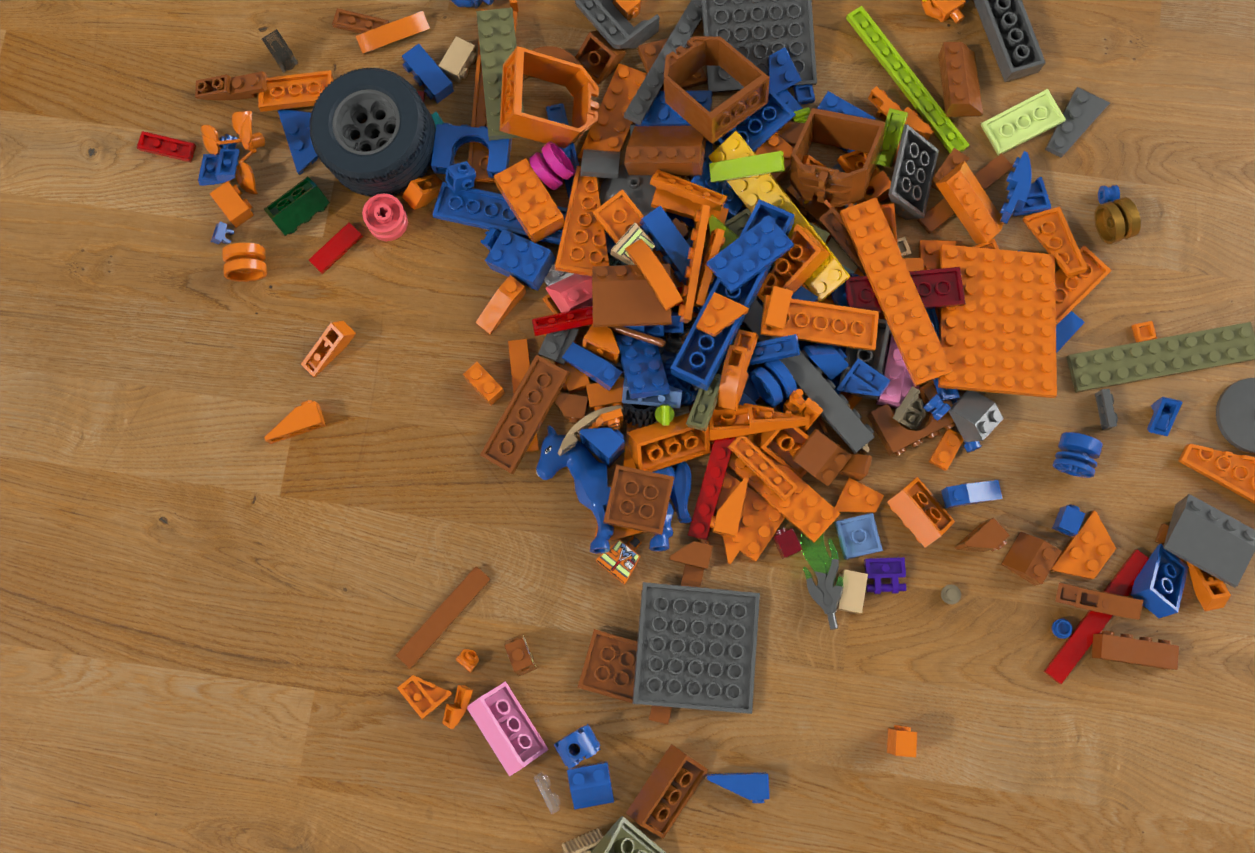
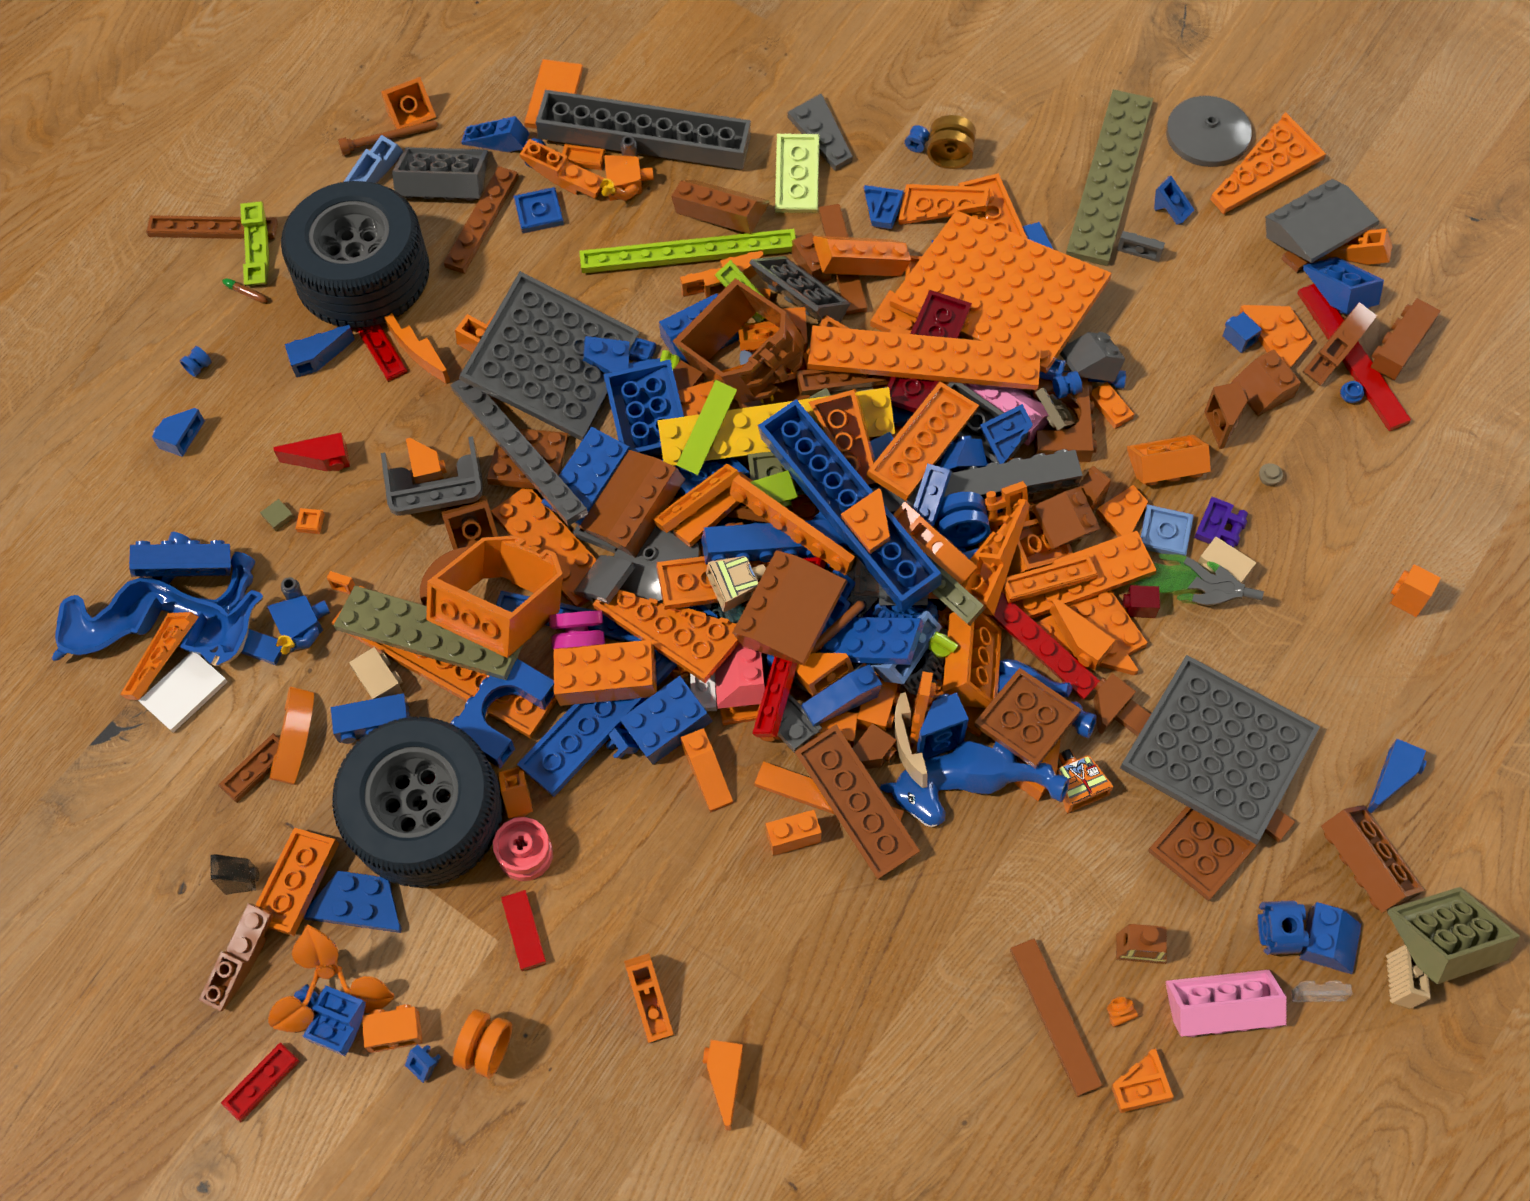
camera: 60 degrees left, 15 degrees down
dark green slope [264,176,330,236] -> none
orange slope [442,685,473,729] -> none
blue brick [445,161,476,193] -> none
orange slope [625,239,683,311] -> none
dark orange container [664,36,769,143] -> none
orange plate [694,228,725,307] -> none
blue plate [707,215,794,294] -> none
orange tile [763,286,793,330] -> none
blue slope [941,480,1003,509] -> none
blue slope [1000,151,1032,224] -> none
blue wheel [1053,432,1103,478] -> none
orange tile [1131,321,1157,343] -> none

